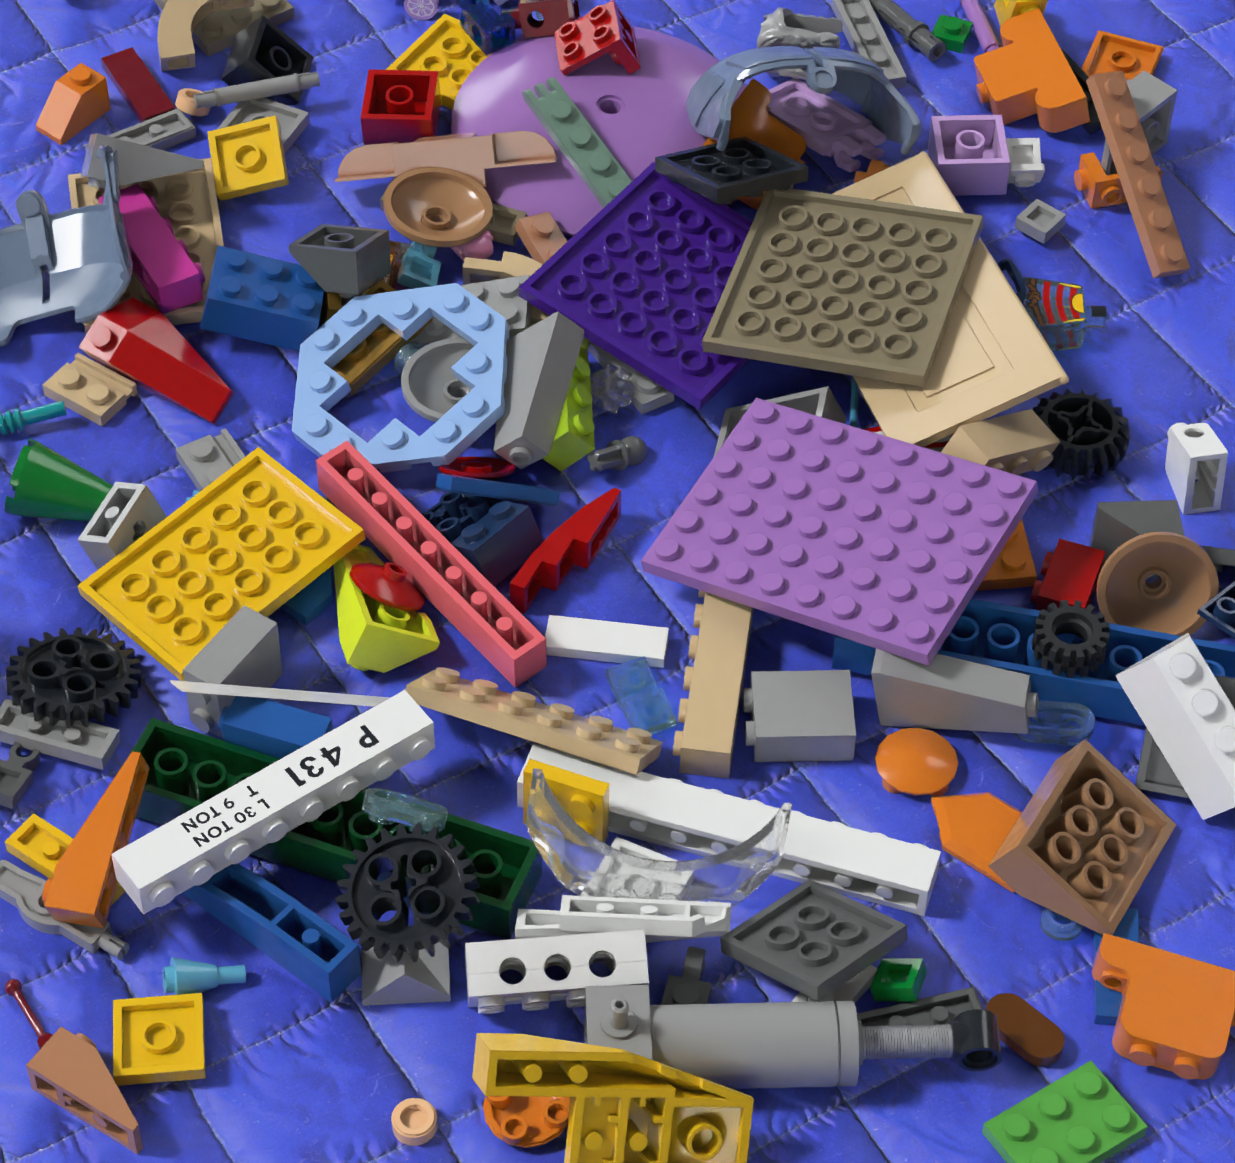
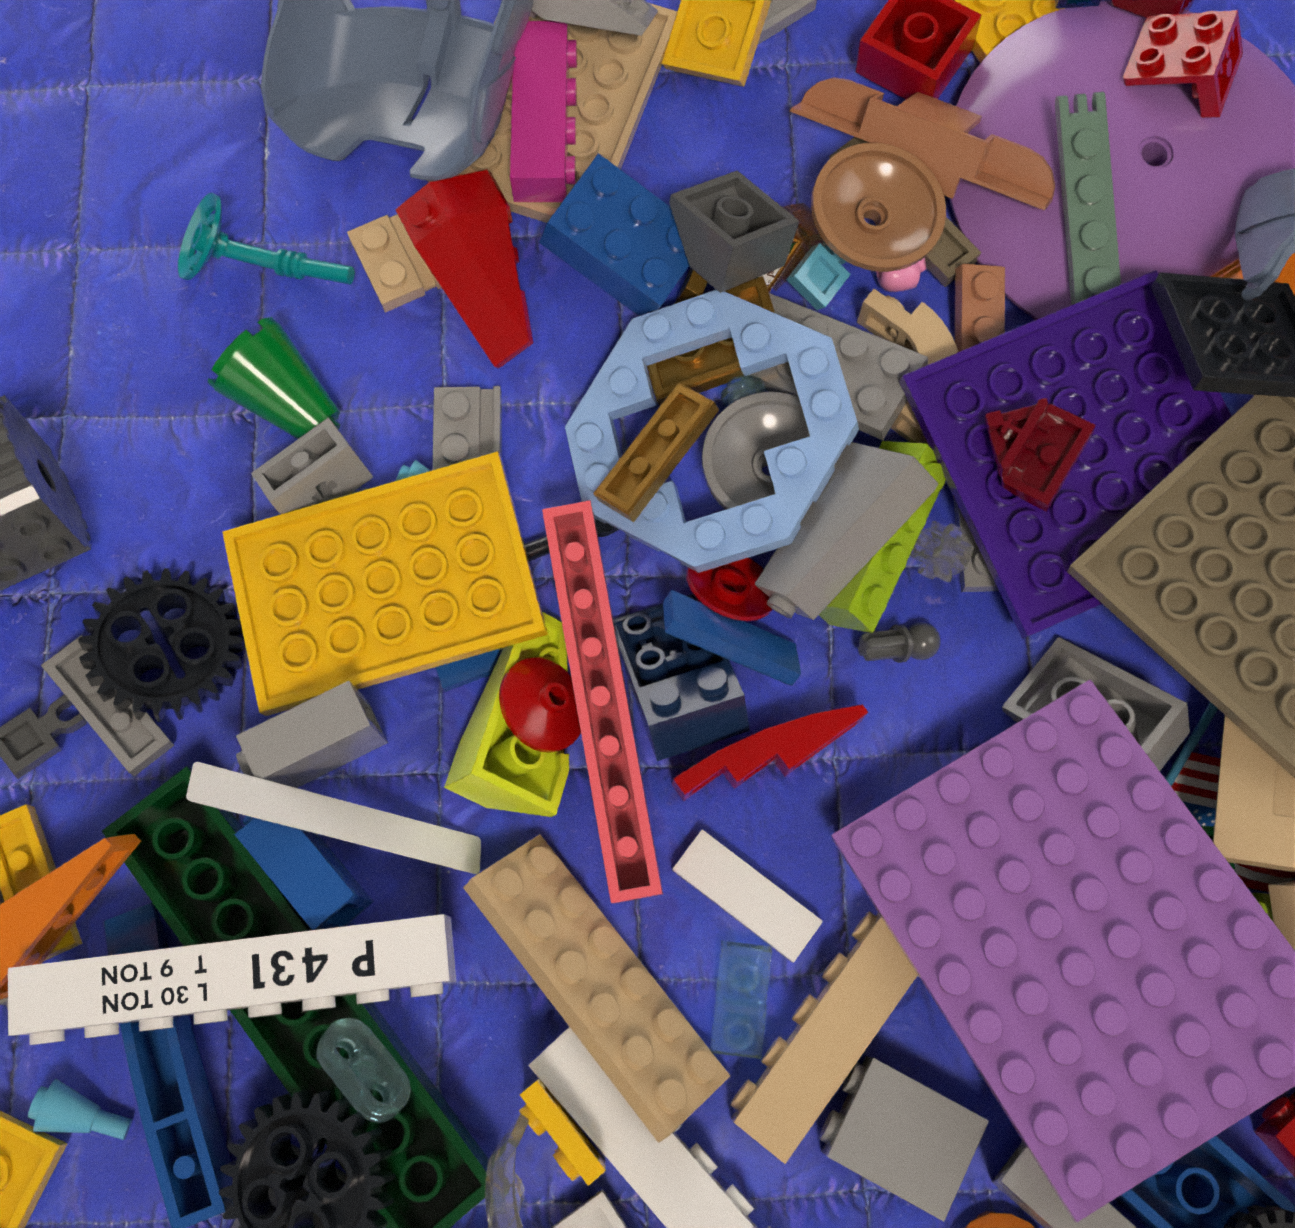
camera: 30 degrees right, 25 degrees up
none -> pearl gold tile [593,382,719,522]
none -> dark red slope [985,398,1096,512]

